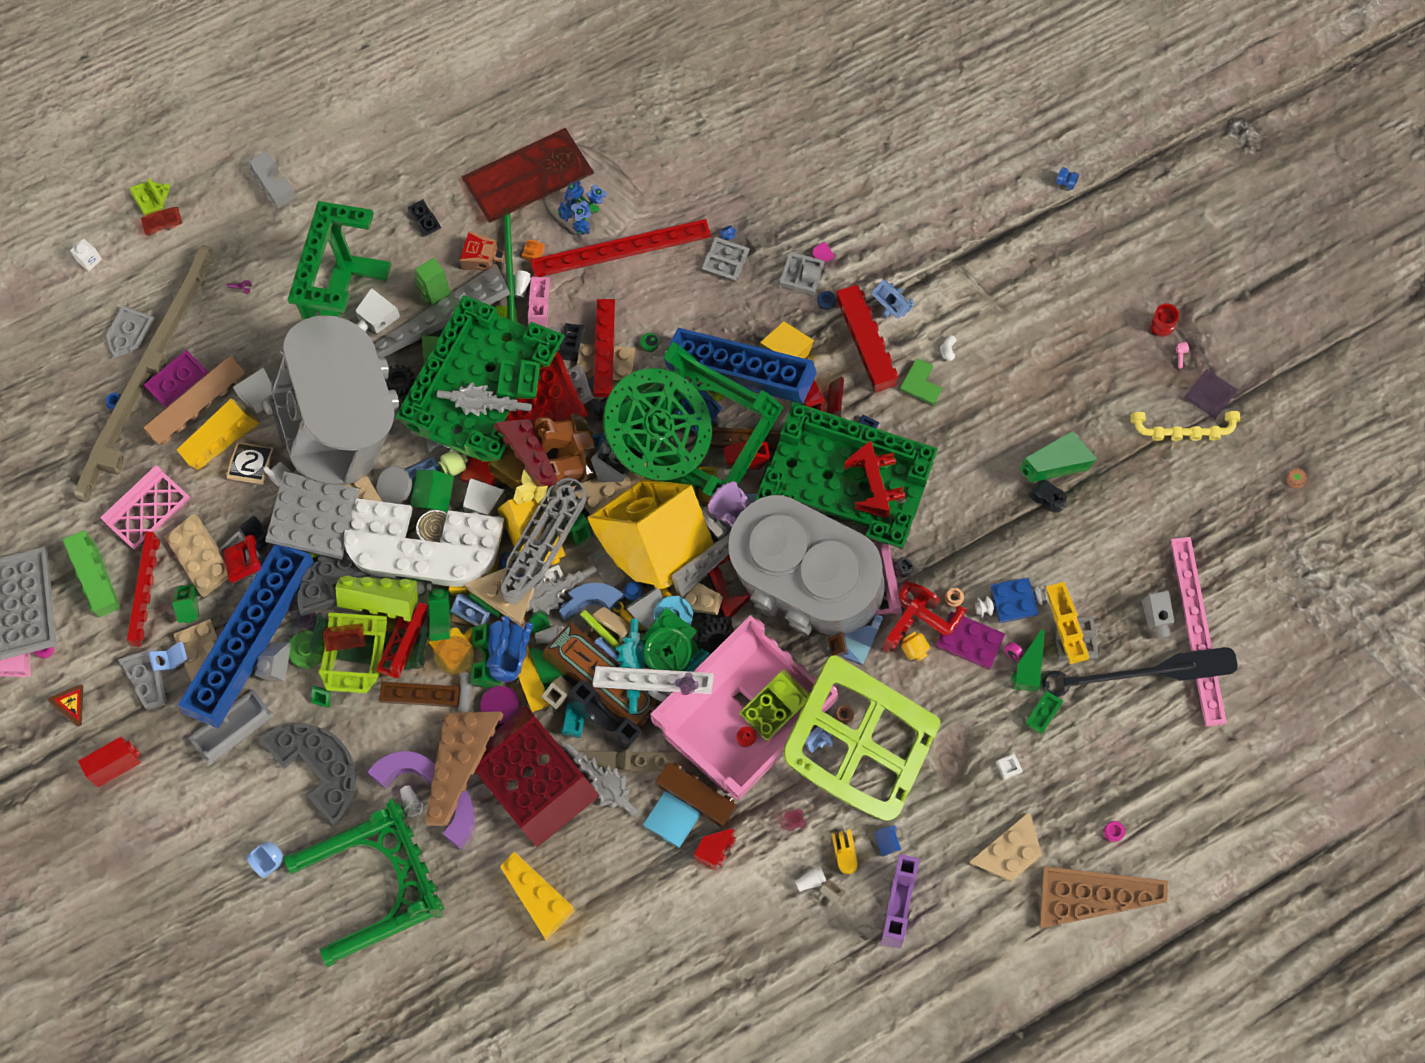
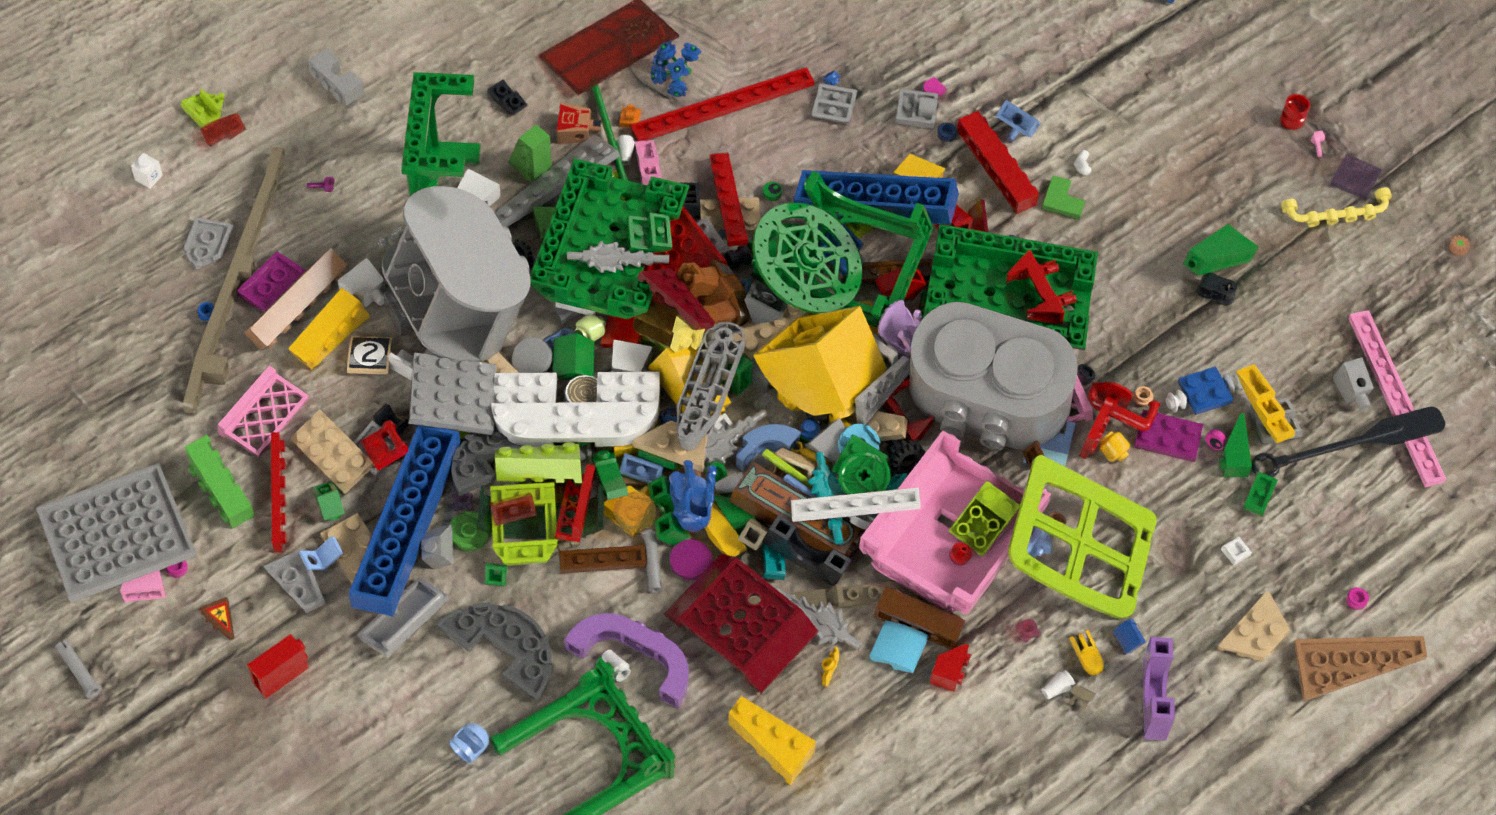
camera: 15 degrees left, 10 degrees down
medium nougat wing [425,711,503,826] -> none
clear purple plate [675,673,699,695] -> none
none -> yellow piece [821,647,839,687]

